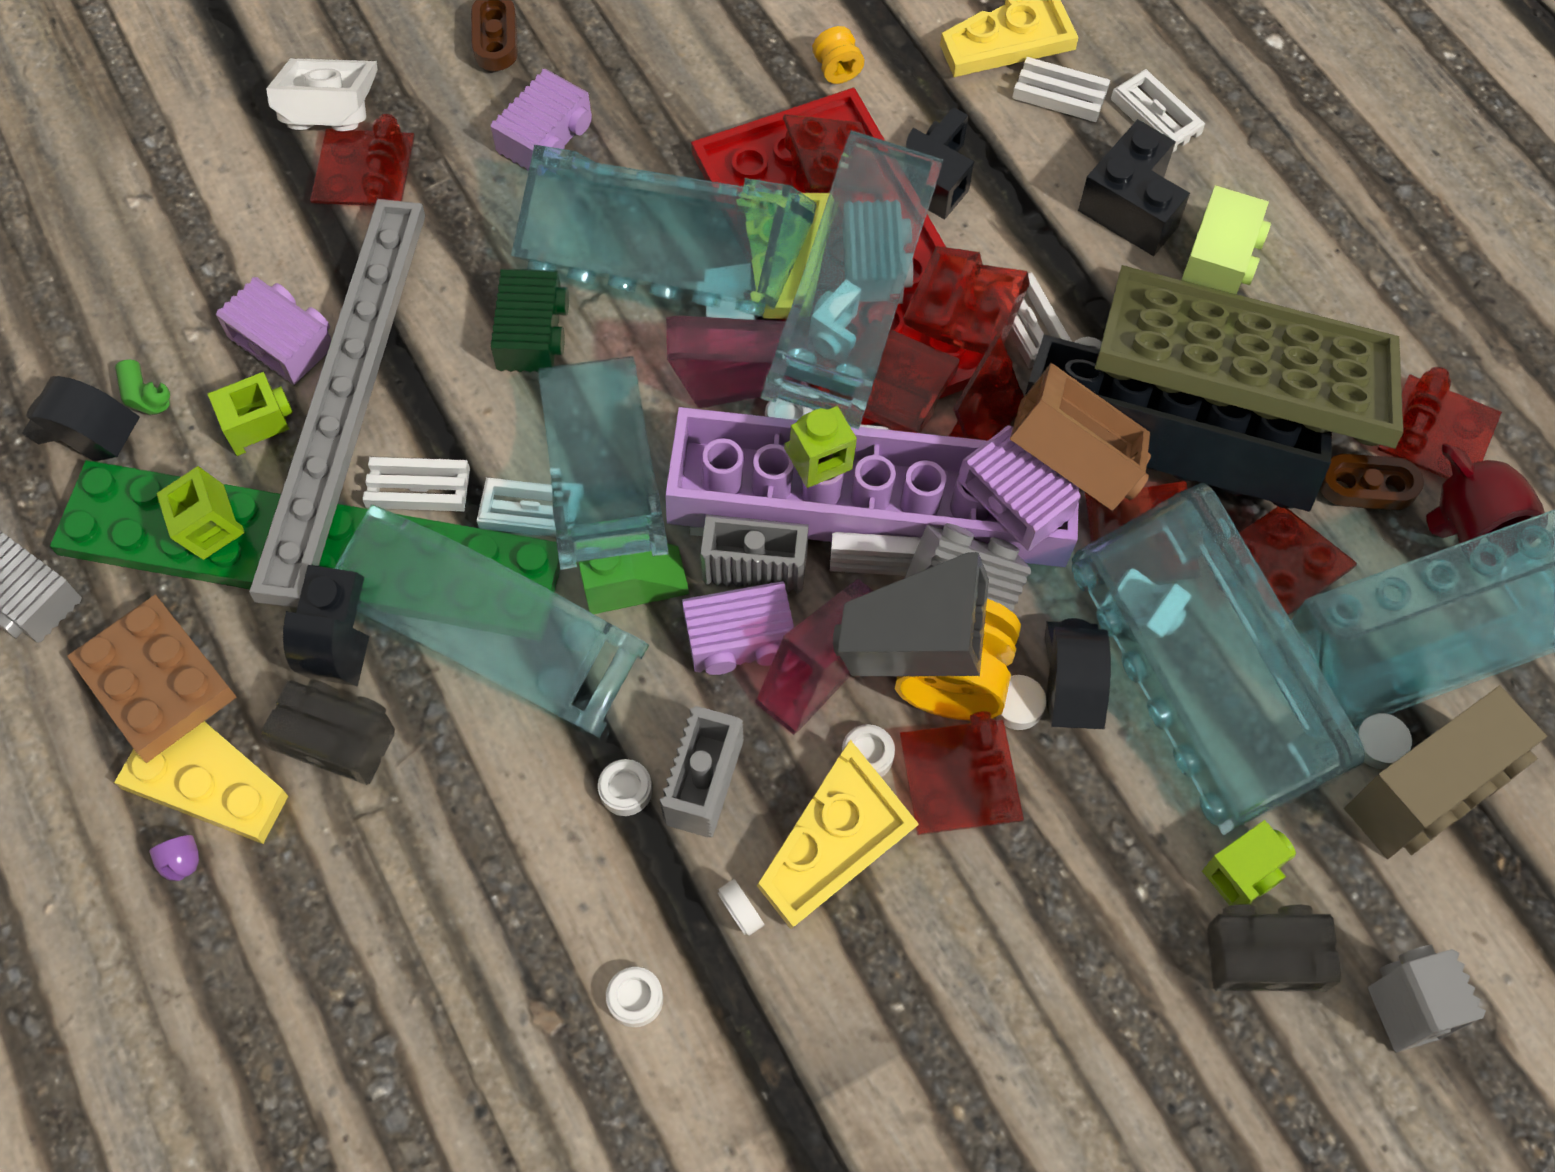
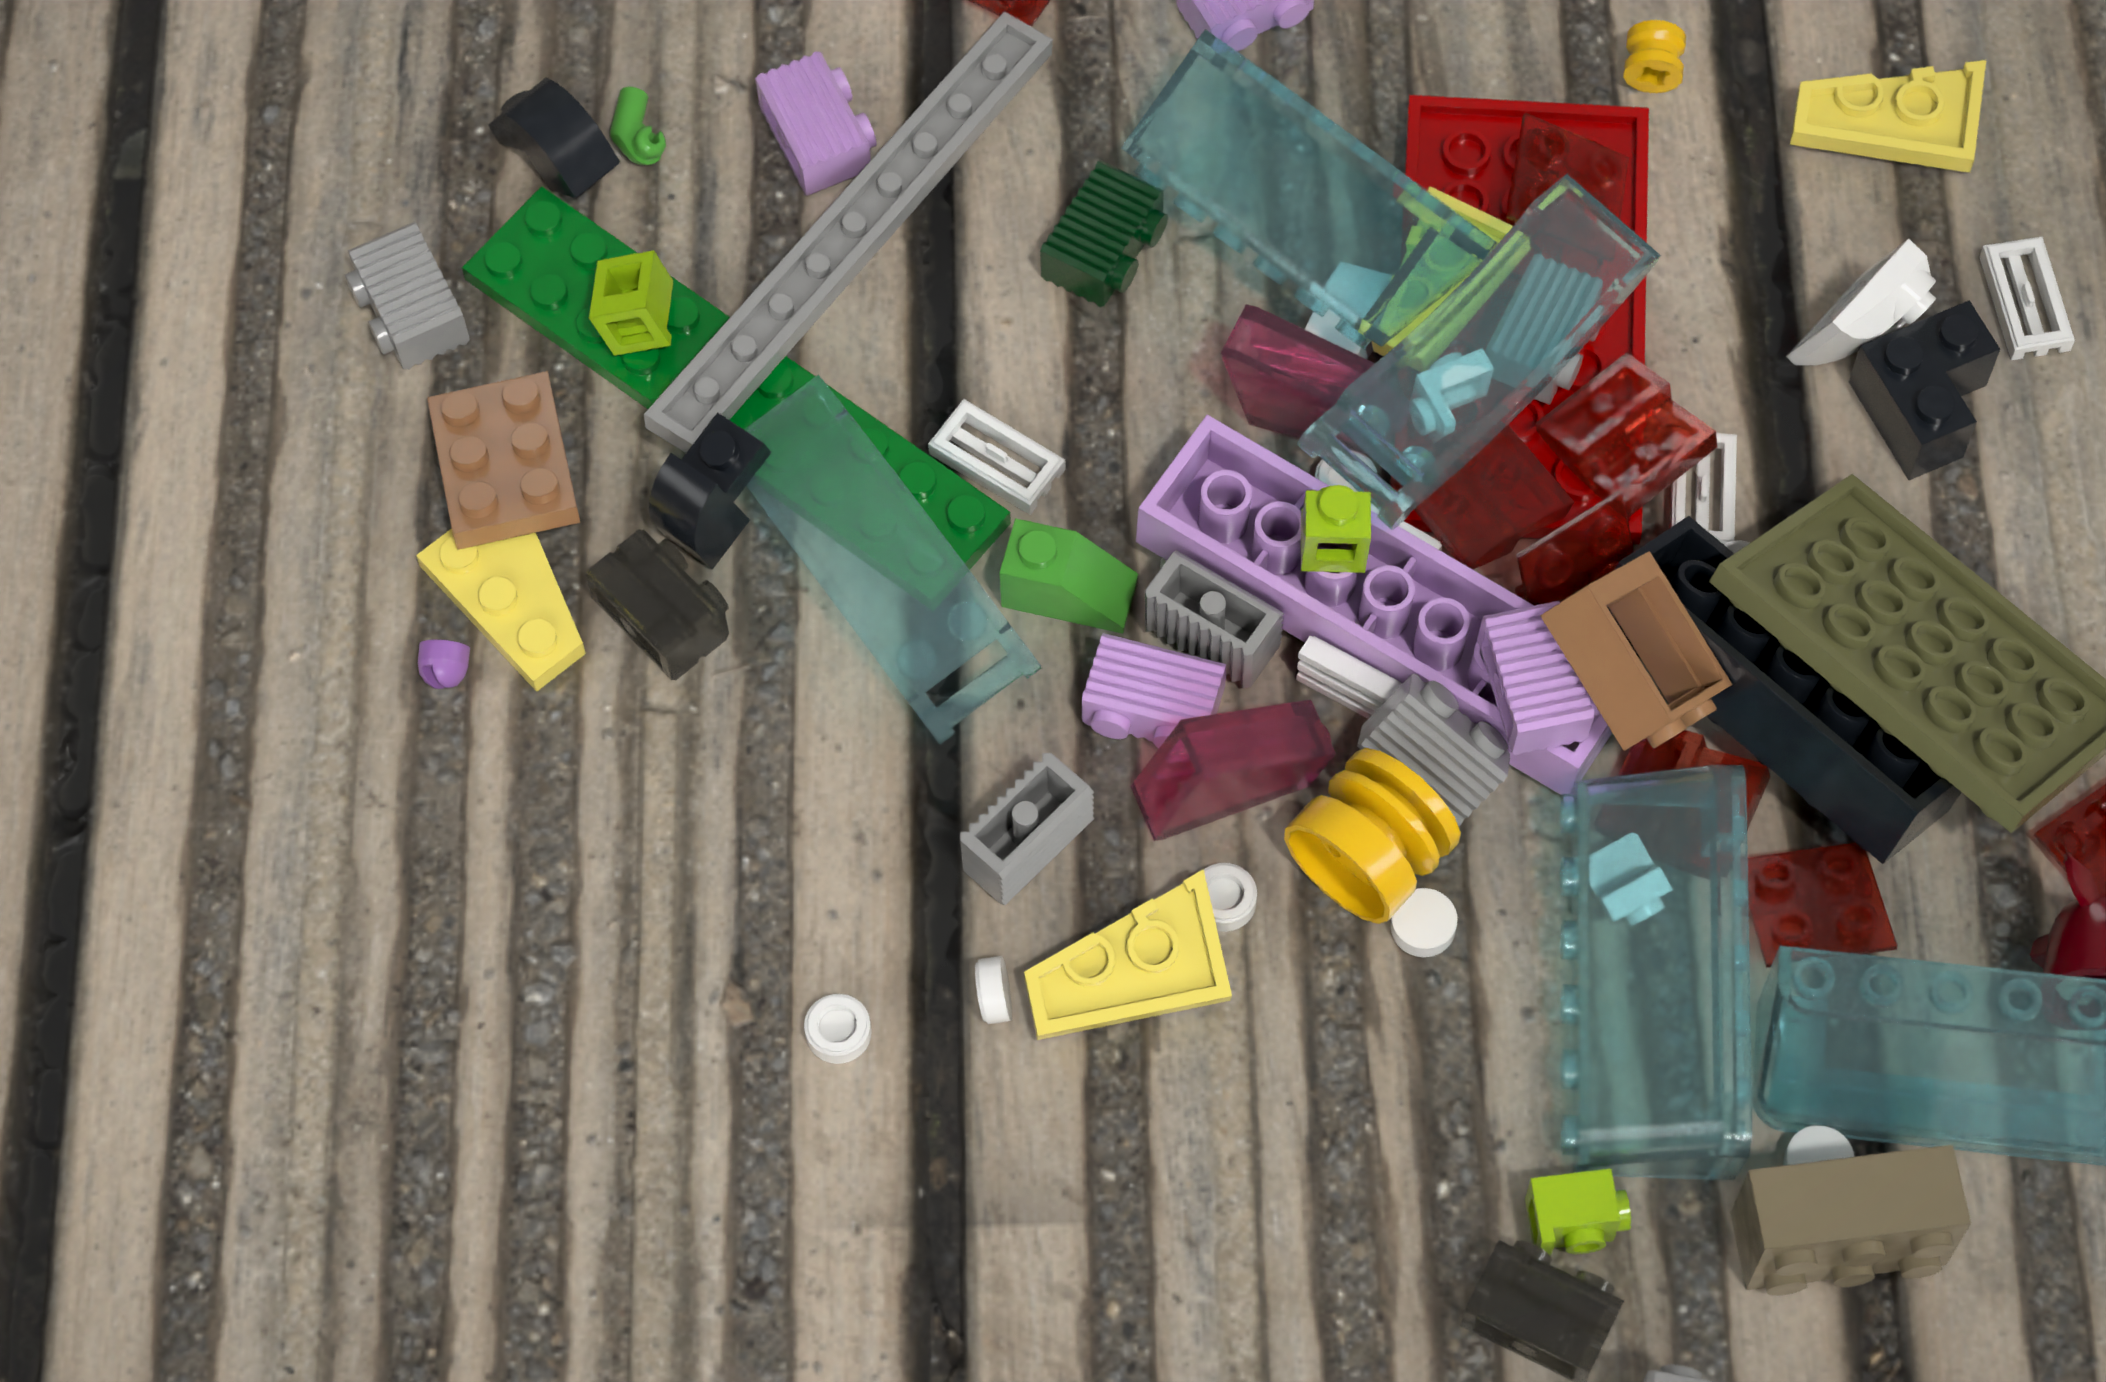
camera: 30 degrees right, 0 degrees up
lime brick [207,372,293,456] -> none
white tile [363,457,470,512] -> none
clear light blue windscreen [539,356,668,570] -> none
white tile [598,759,652,816] -> none
dark grey slope [833,552,989,676] -> none
clear red hinge [900,711,1024,835] -> none
black brick [903,107,974,220] -> none
white tile [1012,57,1110,122] -> none
black brick [1044,618,1111,729] -> none
yellowish green brick [1181,185,1271,294] -> none
reddish brown plate [1320,454,1424,510] -> none
none -> white slope [1786,239,1936,365]

